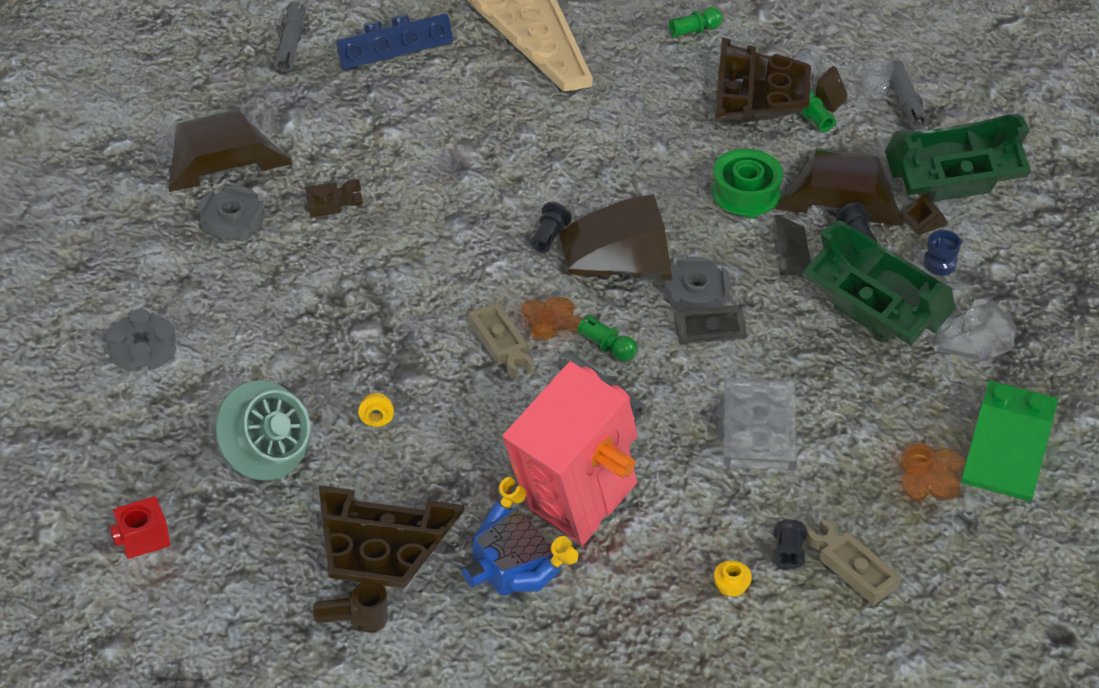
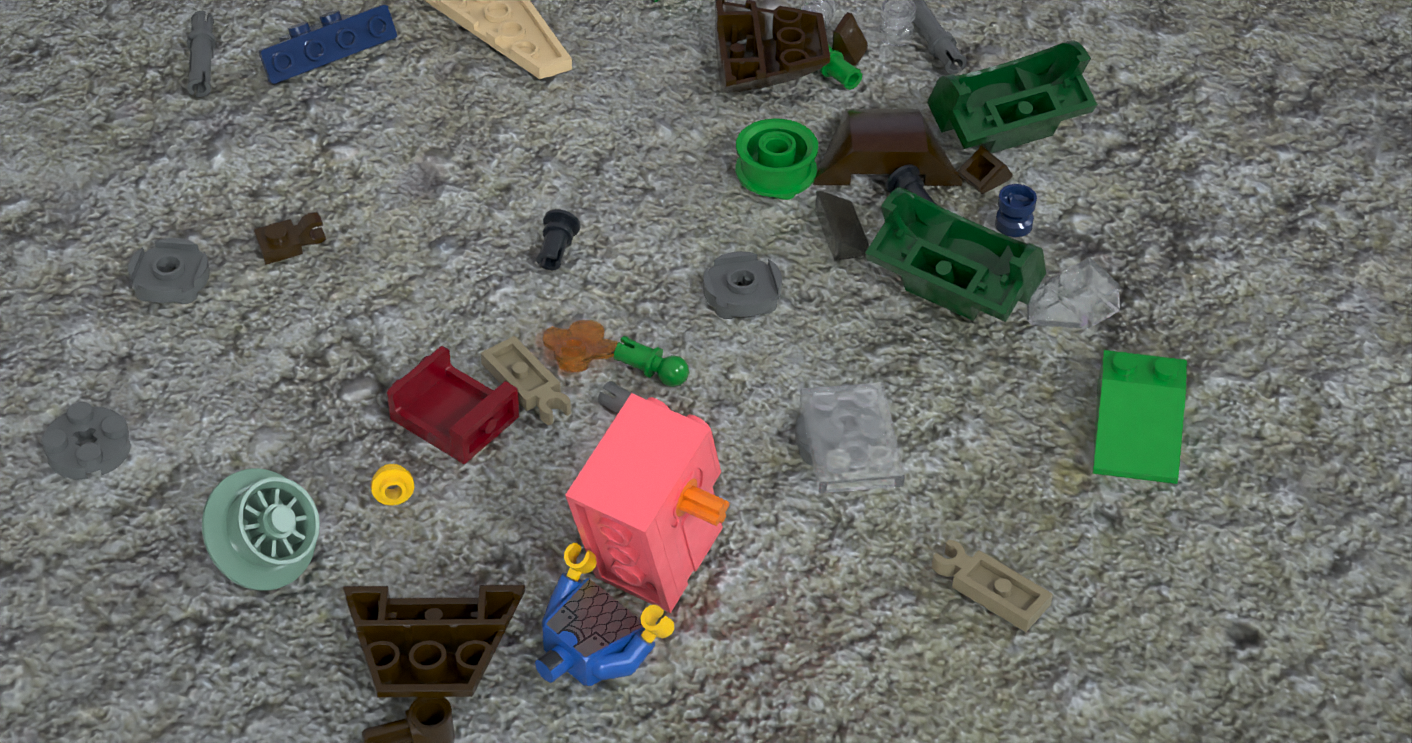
camera: 10 degrees left, 0 degrees up
red brick [109,496,171,559] -> none
dark brown wedge [169,110,292,192] -> none
dark brown wedge [560,194,672,280] -> none
clear smoke slope [673,305,747,345] -> none
yellow plate [714,560,752,597] -> none
black bush [773,519,807,569] -> none
clear orange plate [901,443,966,502] -> none
none -> dark red panel [387,346,520,465]

